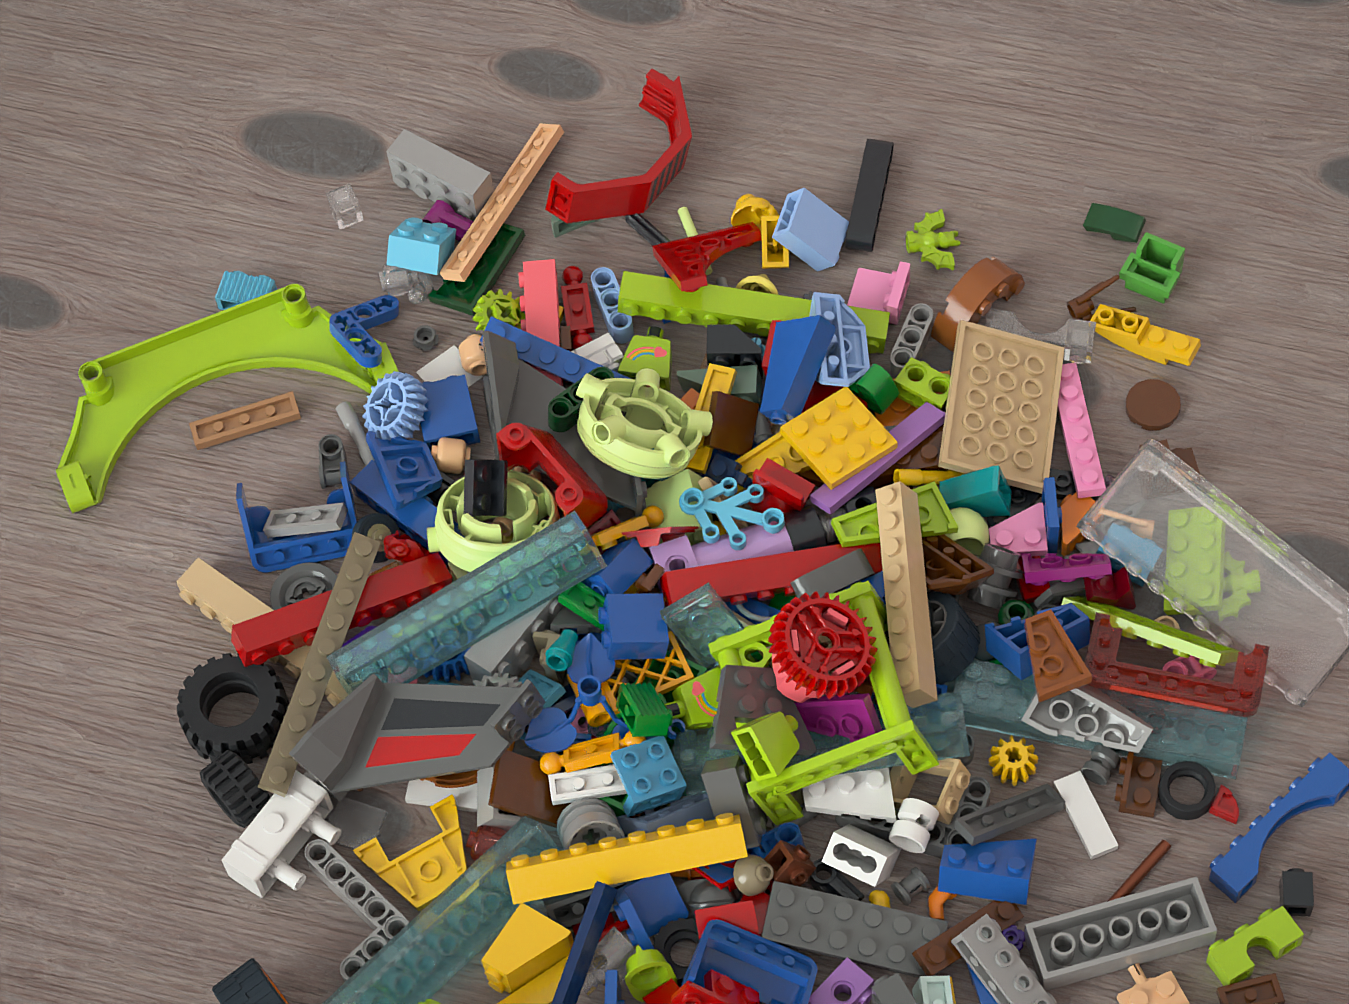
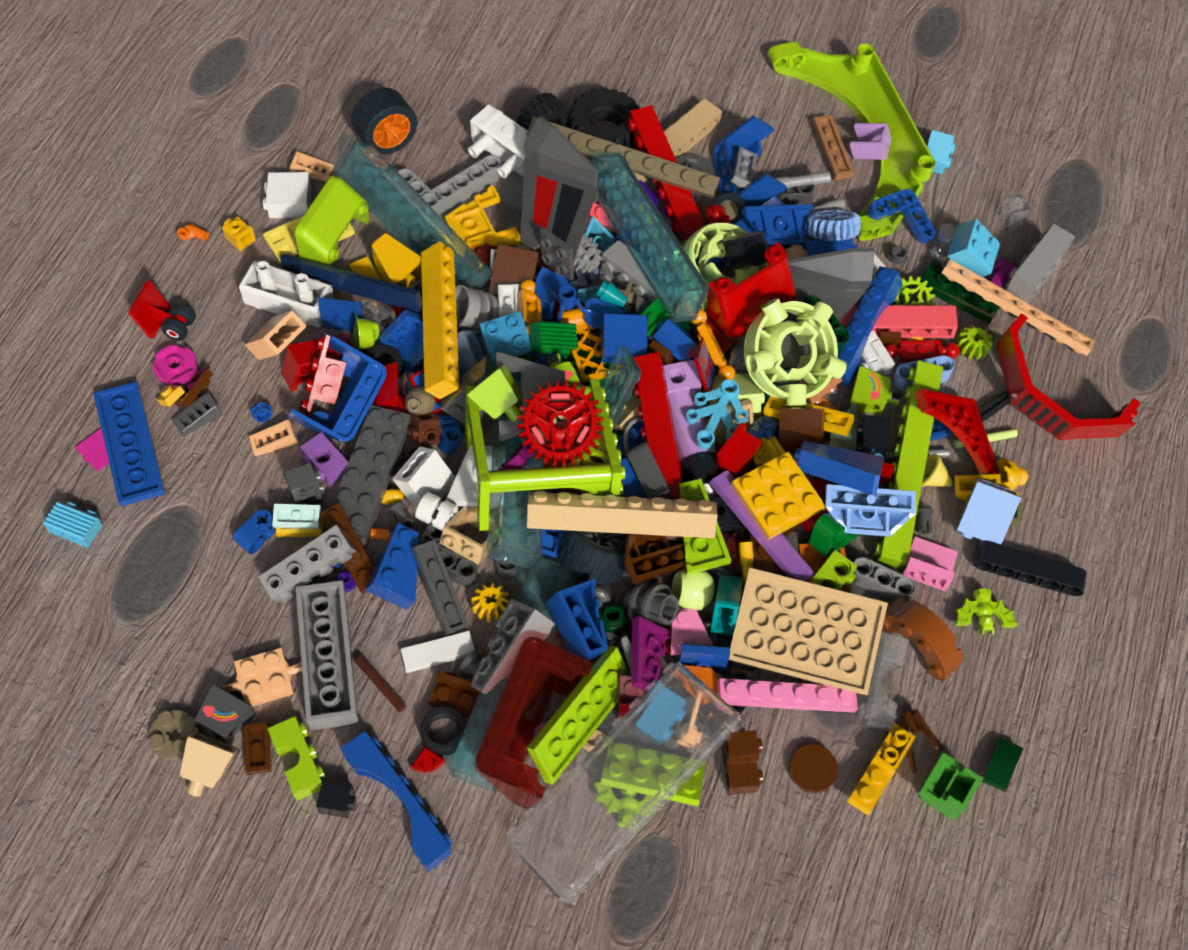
camera: 85 degrees right, 0 degrees up
dark orange wing [1024,609,1092,703] -> none
none -> light grey piece [775,171,831,189]
none -> lavender piece [850,123,892,160]
none -> lime gear [956,325,993,360]

